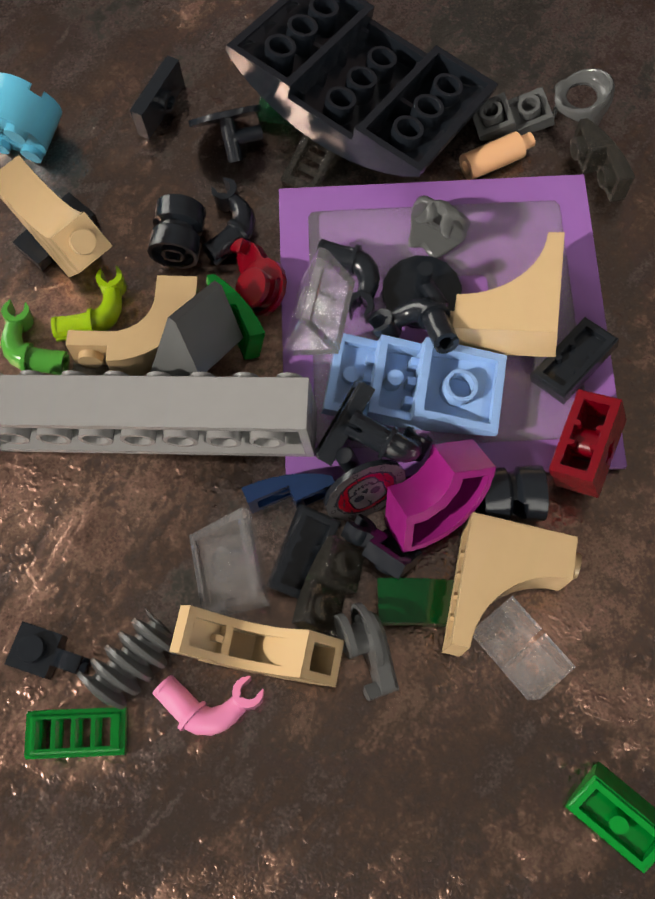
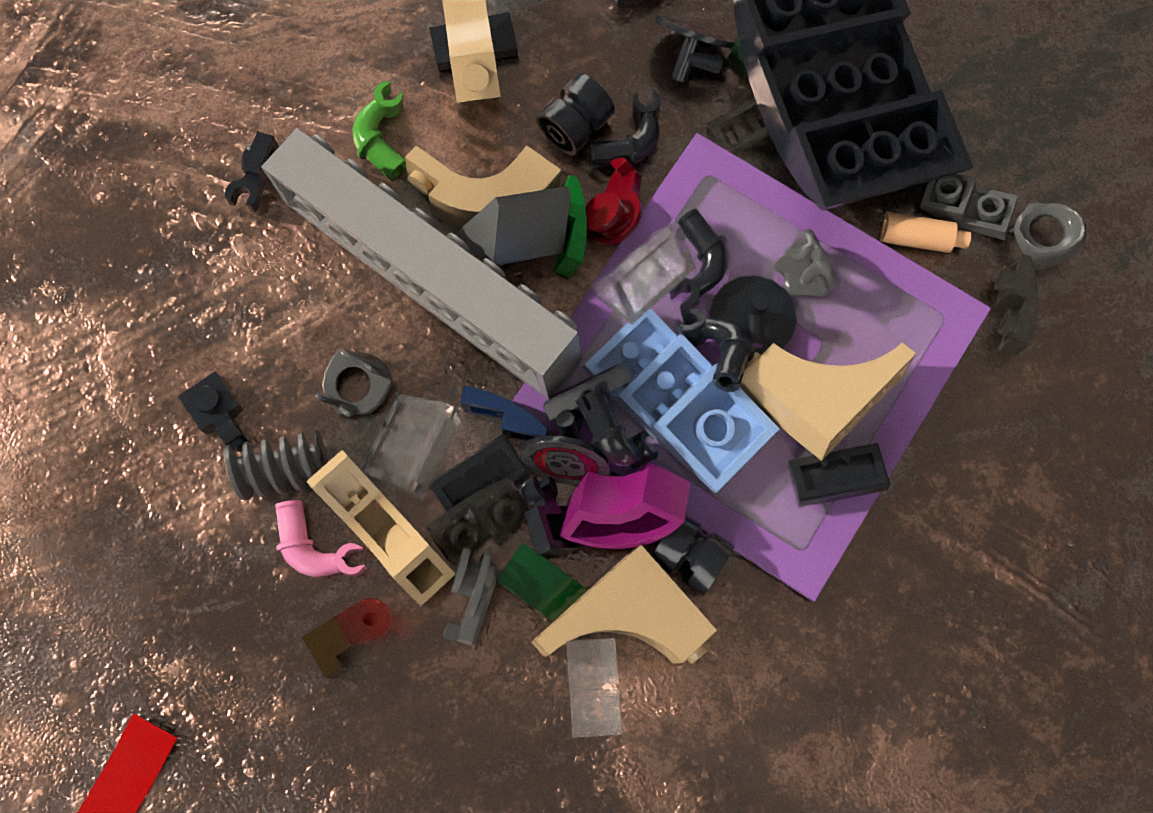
camera: 30 degrees right, 5 degrees up
green slope [24,707,128,760] -> none
lime piece [51,266,127,342] -> none
dark red brick [548,389,627,498] -> none
none -> leg [302,598,395,679]
none -> dark grey piece [315,347,392,417]

